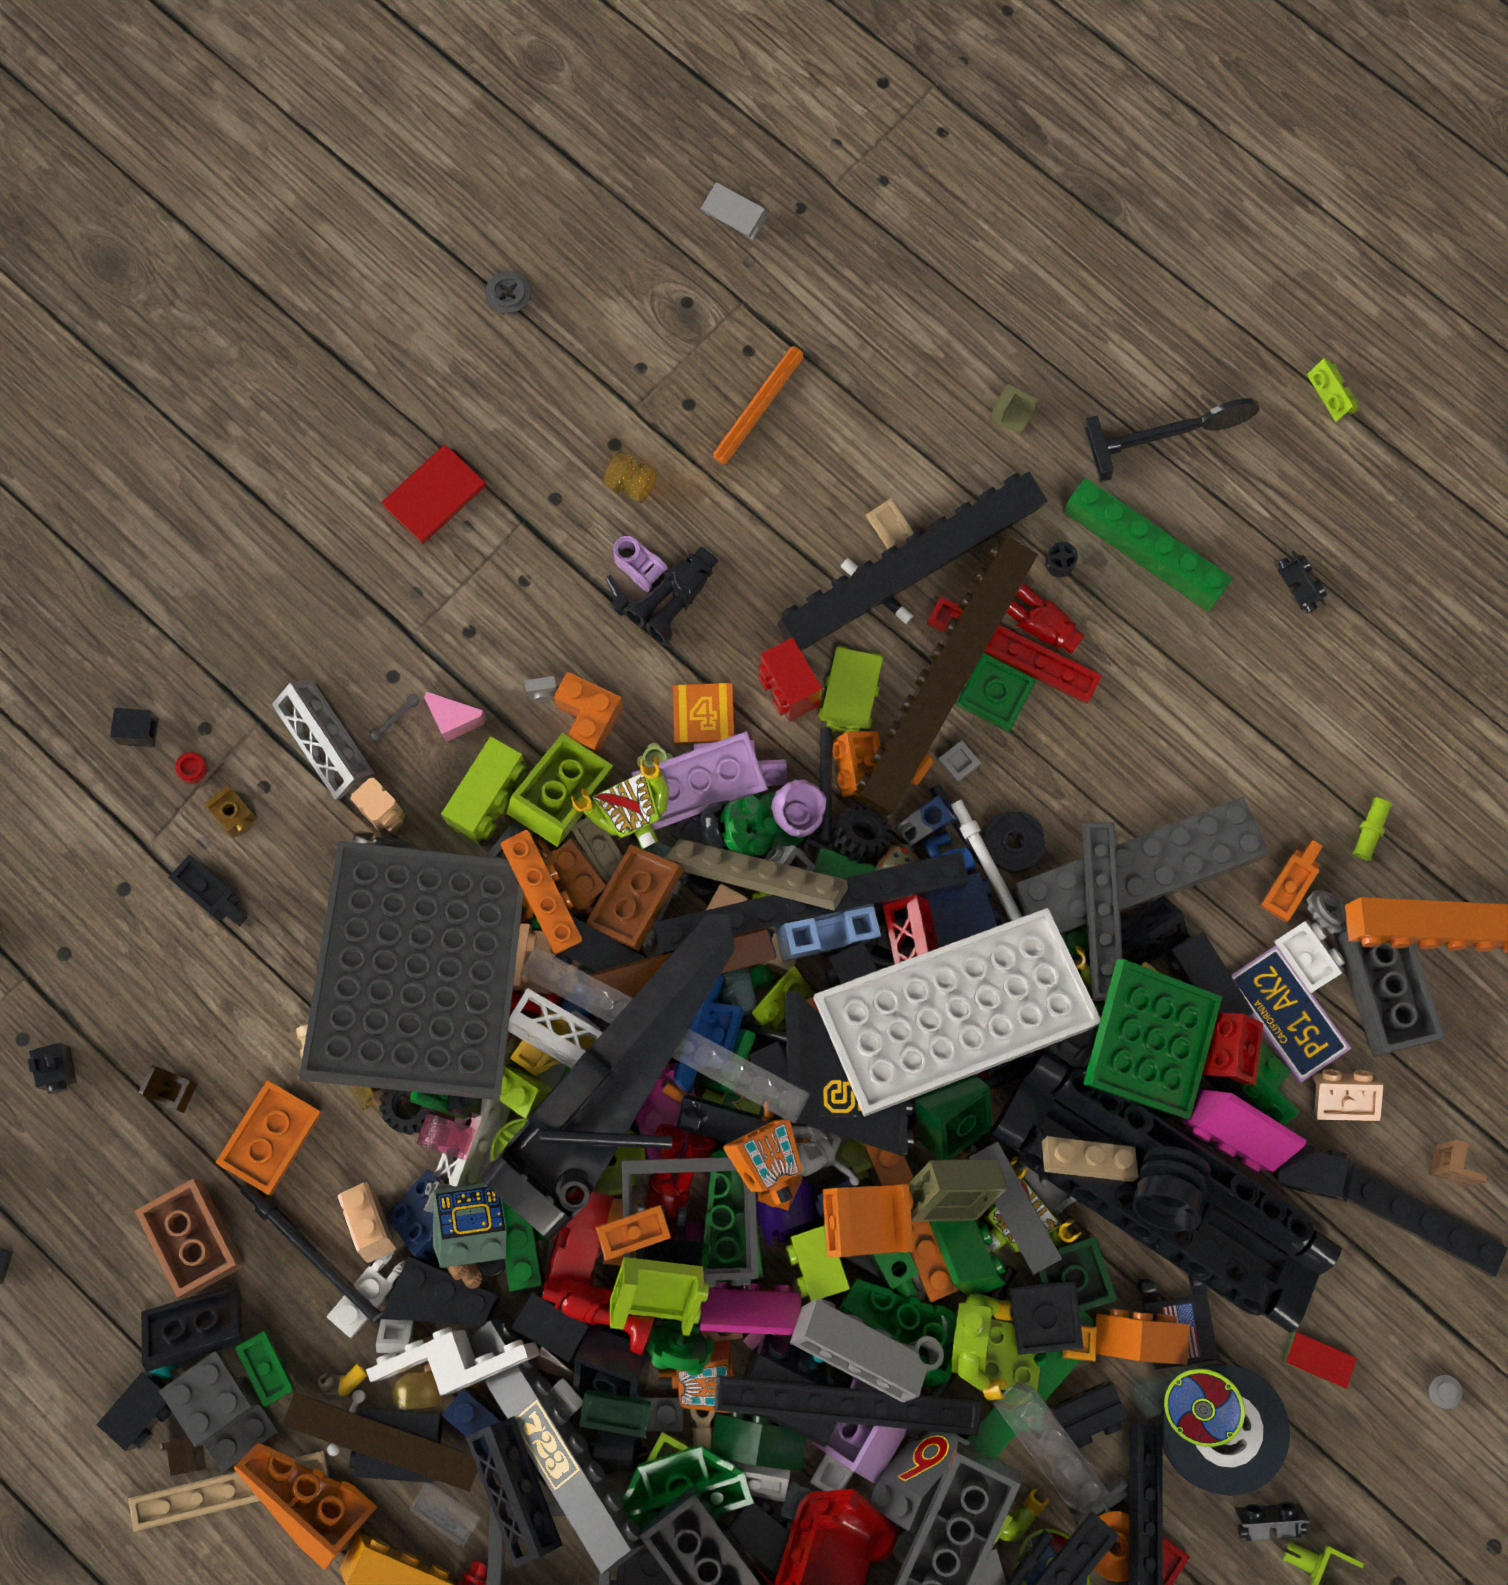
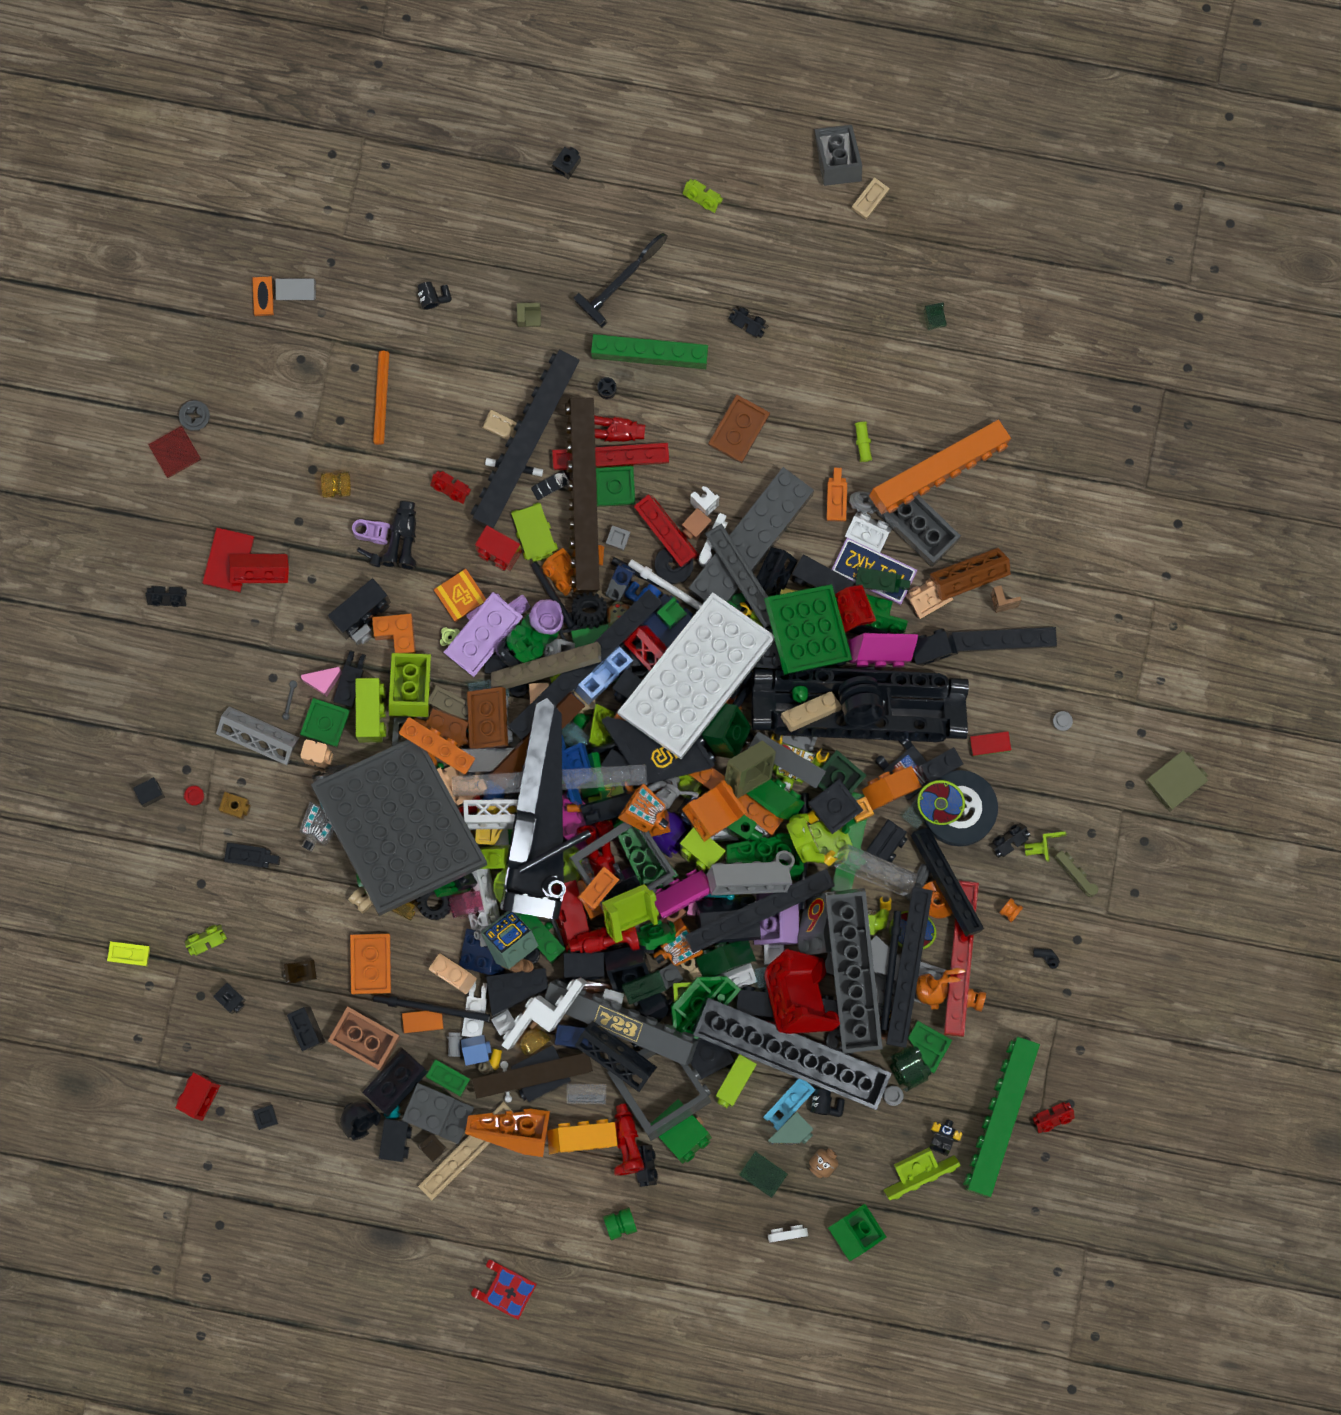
camera: 30 degrees left, 5 degrees up
torso [571,756,669,849] -> none
none -> black hinge [145,586,187,607]
none -> clear red tile [148,426,201,478]
none -> lime hinge [185,924,227,956]
none -> red panel [229,554,289,583]
none -> orange tile [253,276,274,316]
none -> black hinge [287,1007,326,1051]
none -> torso [299,801,336,852]
none -> green plate [300,698,350,748]
none -> black brick [328,578,391,640]
none -> black hinge [333,651,366,708]
none -> black cylinder [340,1101,381,1141]
none -> orange tile [402,1011,444,1034]
none -> black piece [417,282,452,310]
none -> red hinge [430,471,472,504]
none -> light grey pin [447,1032,462,1057]
none -> medium blue brick [461,1035,492,1066]
none -> black sticker [531,470,570,501]
none -> black brick [552,147,581,180]
none -> red fence [634,494,700,567]
none -> green panel [657,597,687,630]
none -> nougat brick [682,508,712,541]
none -> white hinge [690,486,719,516]
none -> white hinge [698,513,728,567]
none -> dark orange plate [708,395,770,464]
none -> green hinge [792,686,808,703]
none -> dark green hinge [855,567,911,594]
none -> black brick [917,747,963,785]
none -> dark orange fence [930,548,1011,601]

